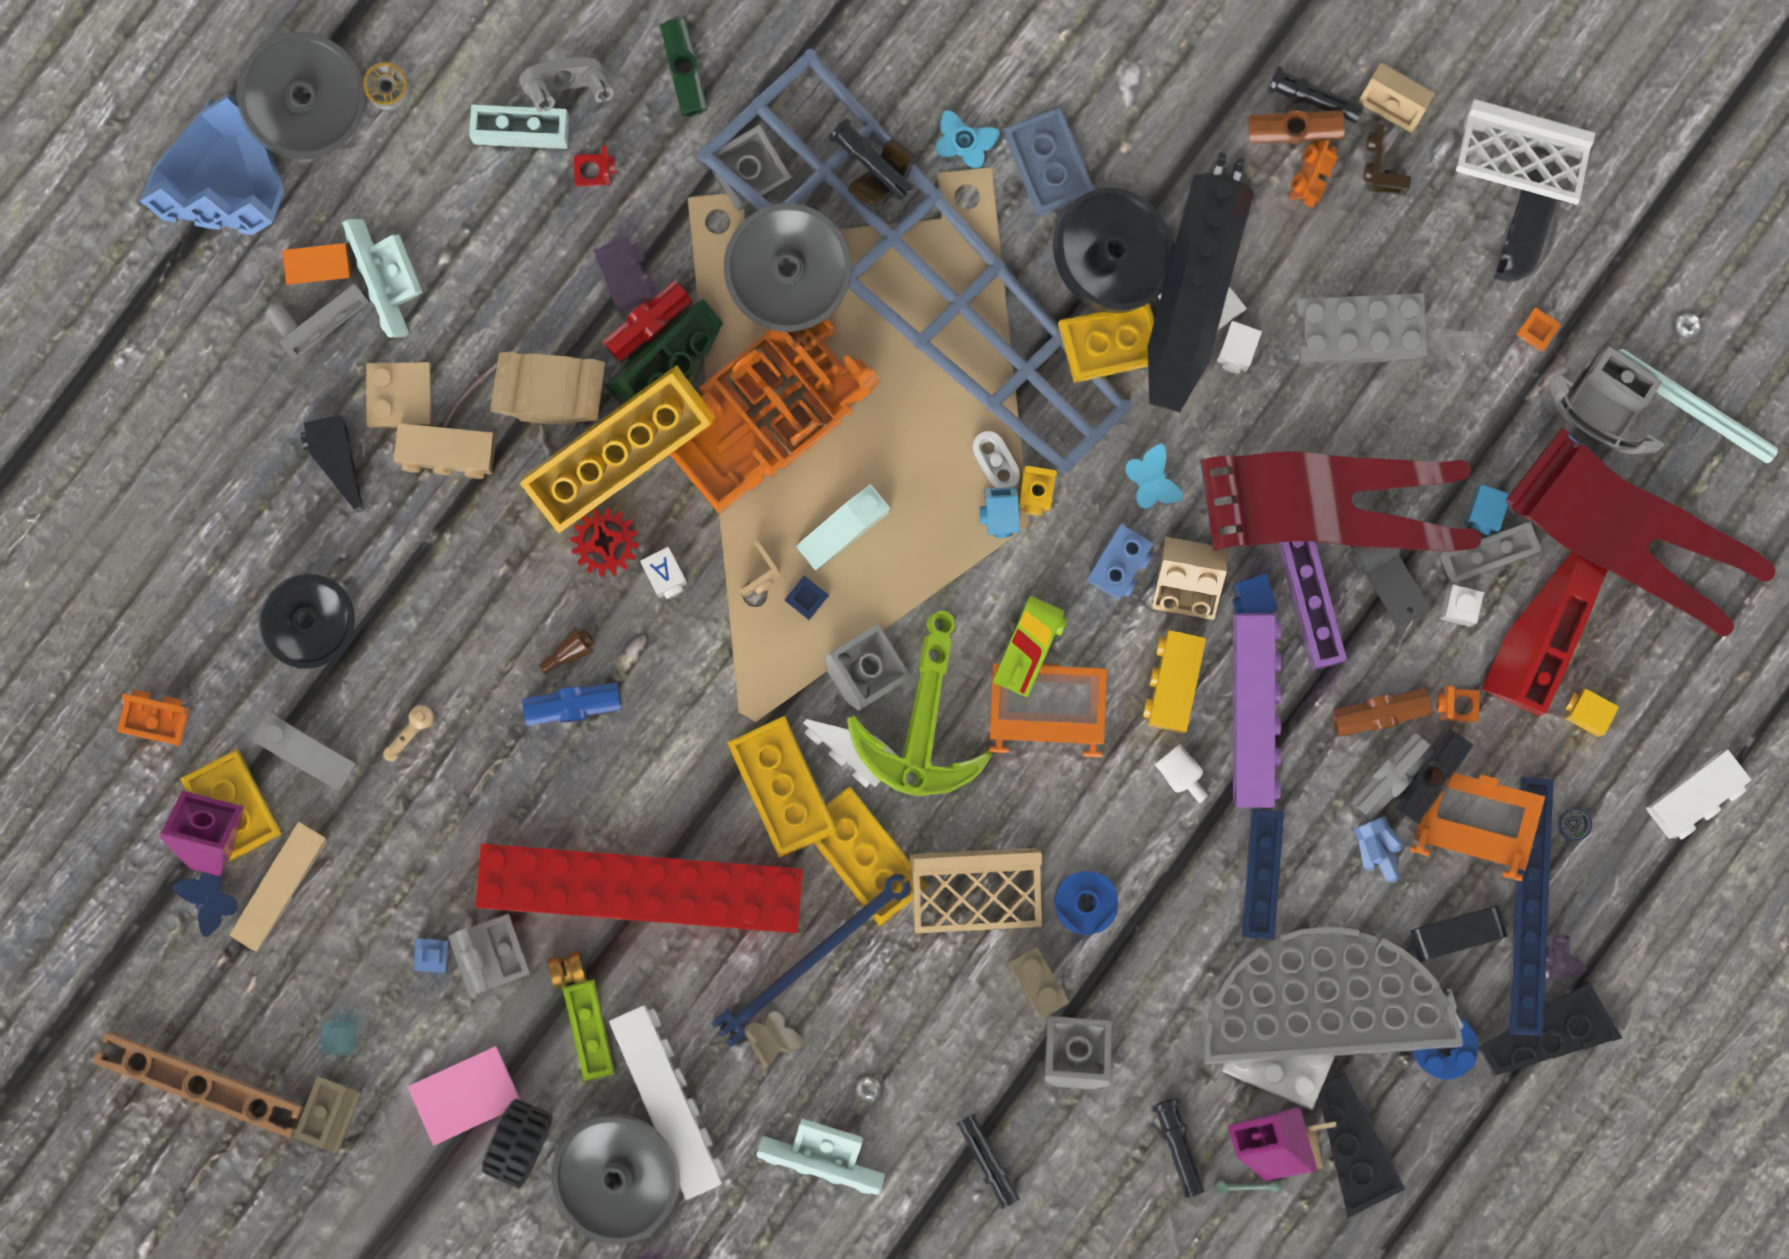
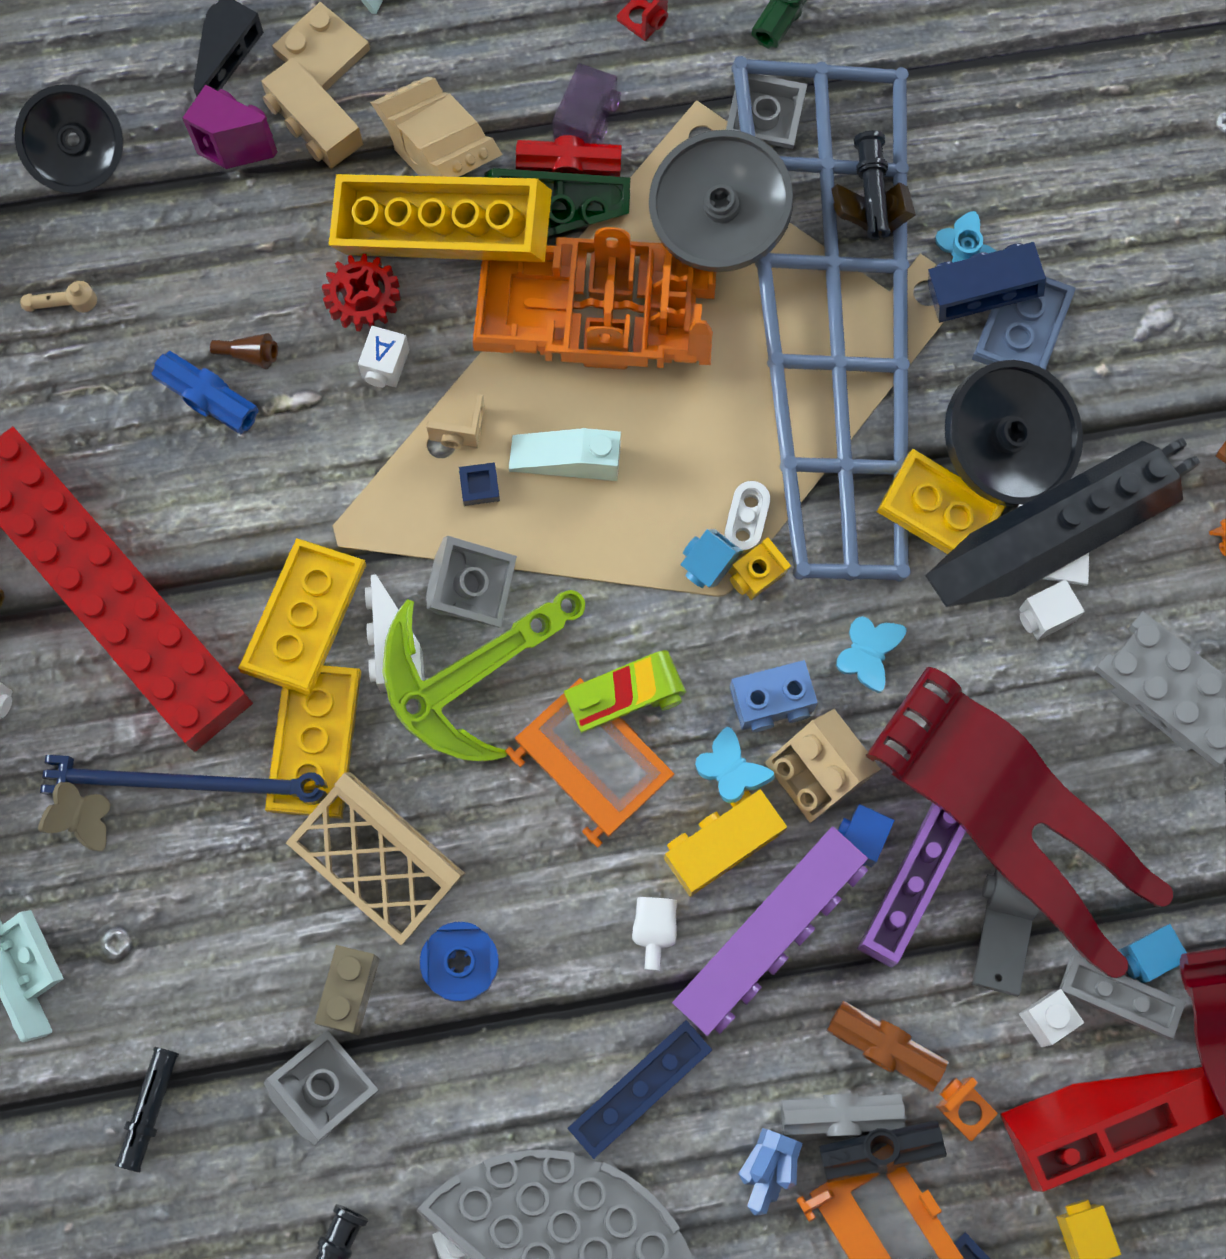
camera: 50 degrees right, 10 degrees down
none -> magenta slope [182,85,278,169]
none -> medium azure animal [695,727,775,803]
none -> dark blue brick [928,242,1046,323]

